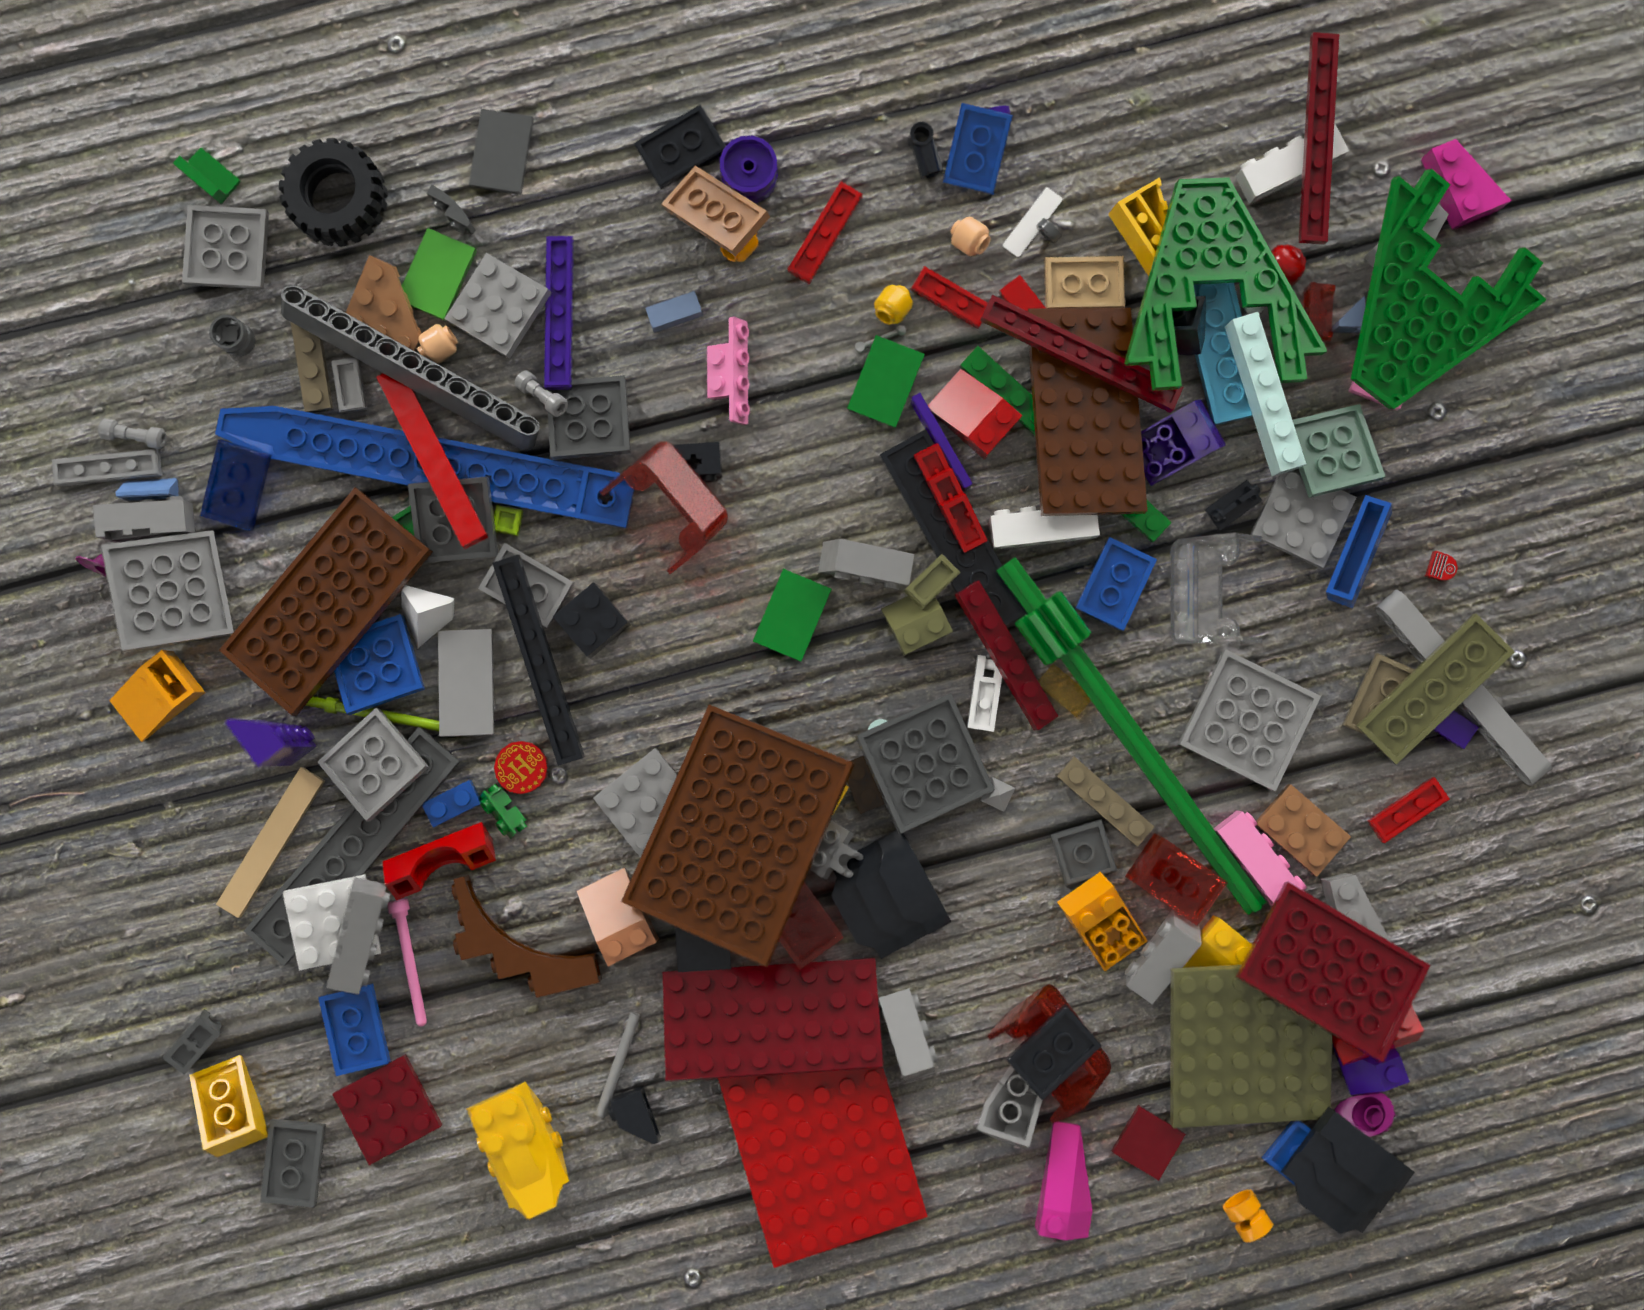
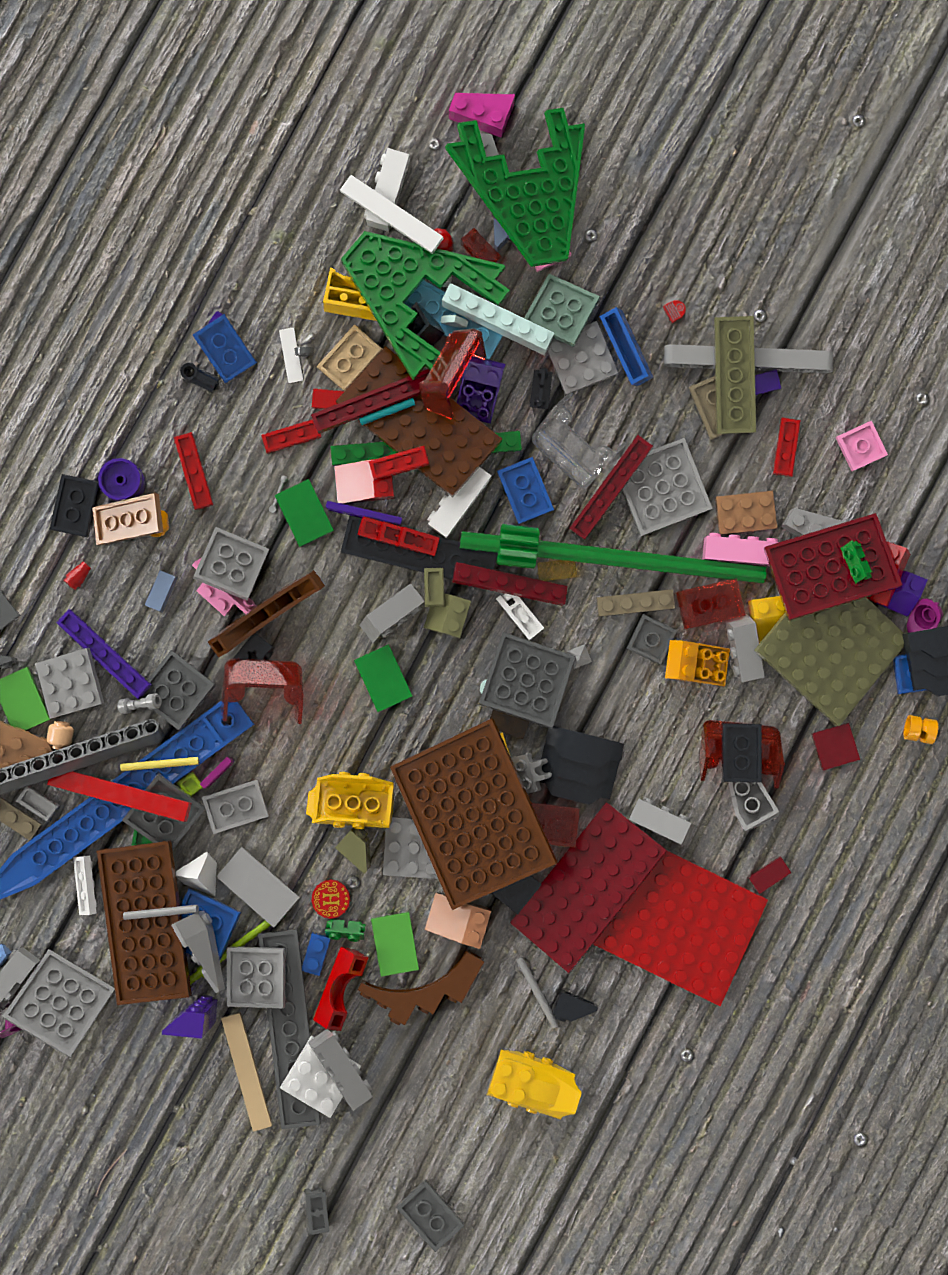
camera: 45 degrees left, 0 degrees up
light orange slope [109,650,206,742] -> none
yellow slope [189,1055,268,1158] -> none
clear blue tile [200,439,272,531] -> none
blue plate [318,983,391,1076] -> none
dark red plate [332,1054,443,1165] -> none
bright pink piece [387,898,427,1026] -> none
black plate [492,555,585,766] -> none
black brick [553,582,631,658] -> none
yellow head [874,285,913,325] -> none
light nougat head [951,217,991,256] -> none
dark pink wedge [1035,1120,1093,1240] -> none
dark red plate [1298,32,1340,245] -> none
none -> red cone [63,561,91,590]
none -> white plate [73,856,97,915]
none -> light yellow bar [120,757,199,771]
none -> light grey bar [123,905,199,920]
none -> light grey wedge [171,911,225,993]
none -> light grey plate [193,527,269,601]
none -> magenta tile [200,756,234,789]
none -> reddish brown arch [208,570,325,657]
none -> yellow slope [306,772,394,829]
none -> olive slope [335,828,371,874]
none -> white tile [340,175,444,254]
none -> teal bar [359,398,415,425]
none -> red tile [369,446,430,481]
none -> bright green tile [371,911,419,977]
none -> clear red windscreen [419,328,487,419]
none -> light aqua tile [440,315,468,328]
none -> dark red plate [569,435,654,540]
none -> dark red tile [748,856,791,894]
none -> bright pink plate [836,421,888,472]
none -> green hinge [841,540,873,584]

